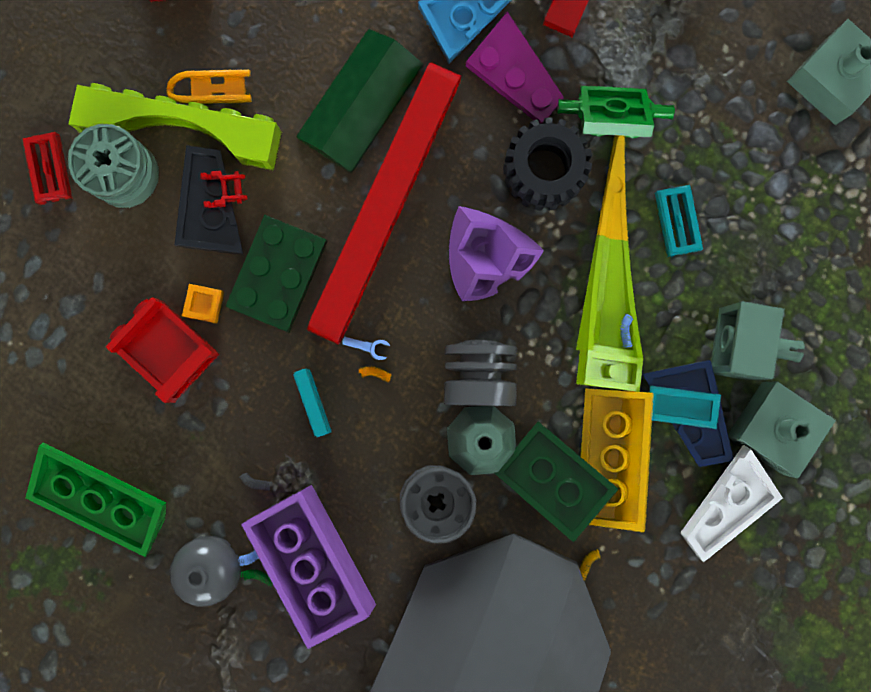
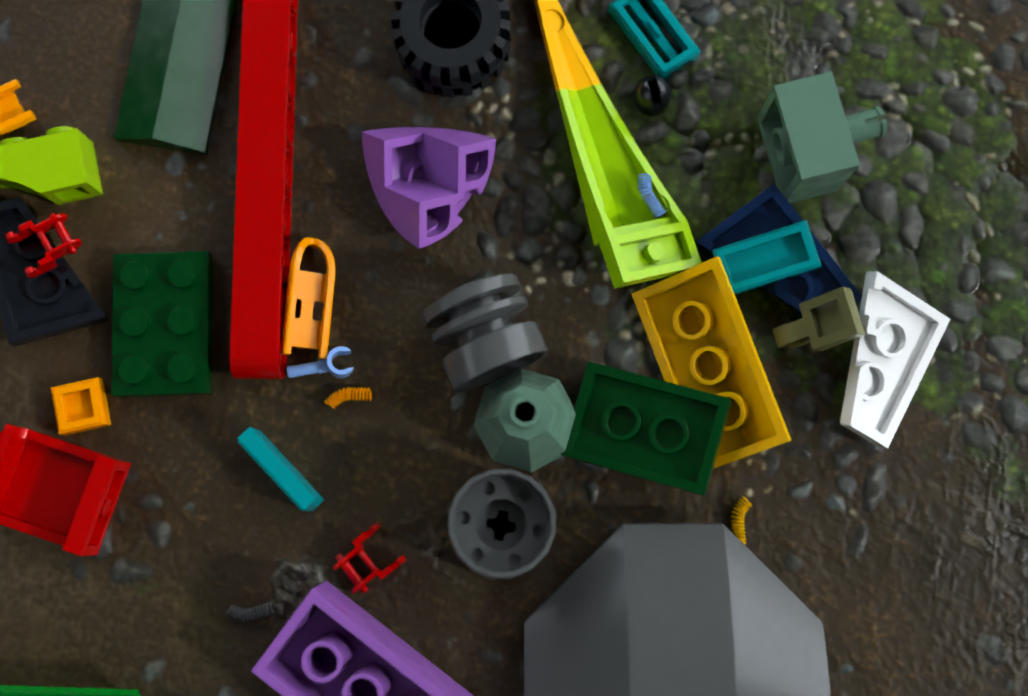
camera: 20 degrees left, 5 degrees down
sand green brick [728,381,836,478] -> none
none -> light orange piece [280,237,336,359]
none -> red piece [332,522,407,595]
none -> black hinge [633,75,671,116]
none -> olive plate [772,287,866,351]

